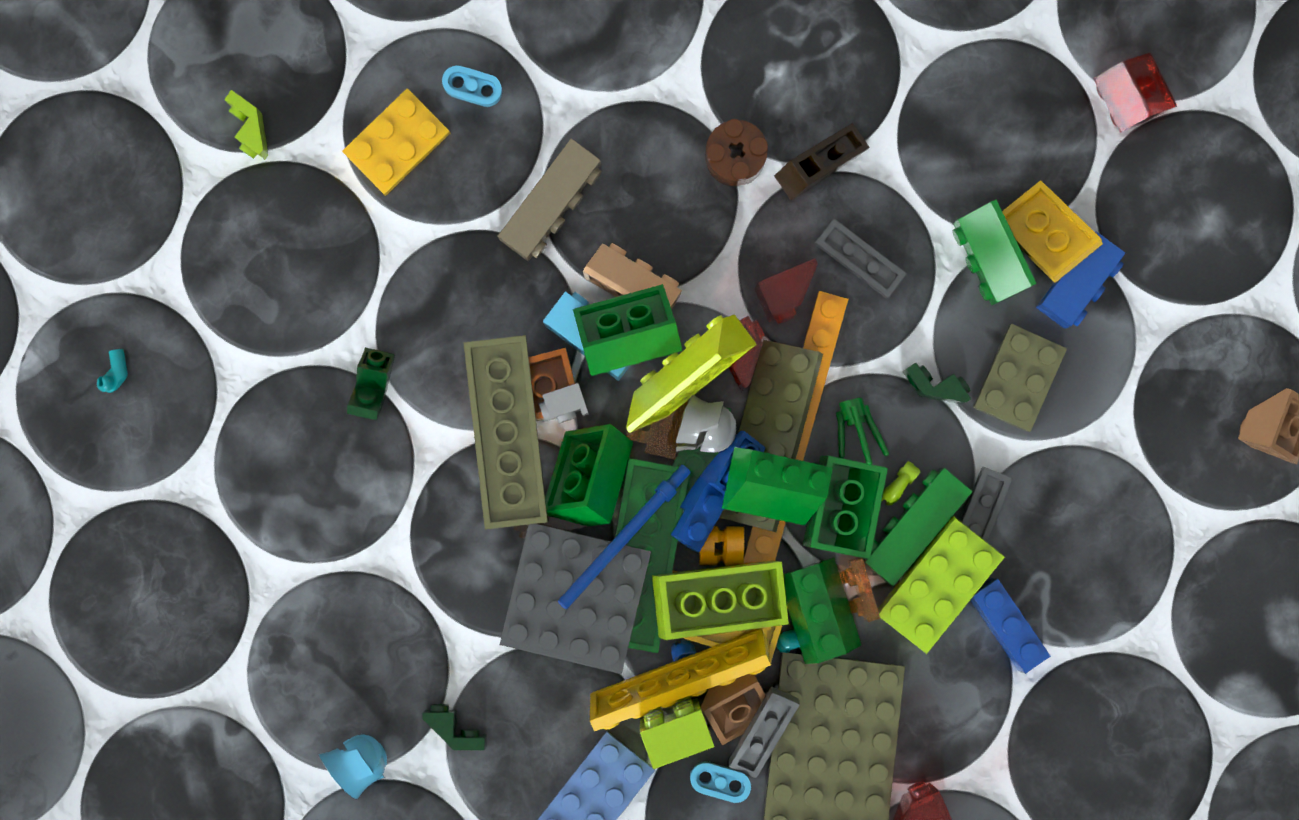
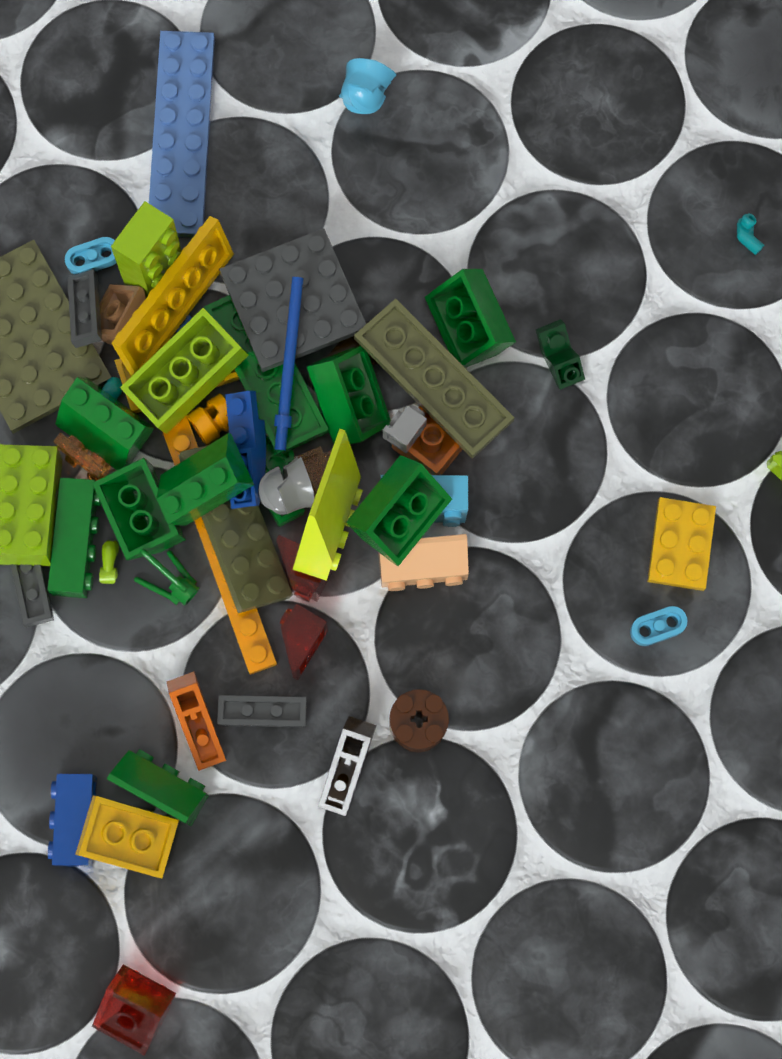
camera: 145 degrees right, 10 degrees down
dark green slope [422,704,487,750] -> none
dark tan brick [498,138,602,262] -> none
dark green slope [902,363,971,404] -> none
olive plate [973,324,1067,432] -> none
none -> orange slope [166,672,226,771]
none -> green slope [425,269,516,368]

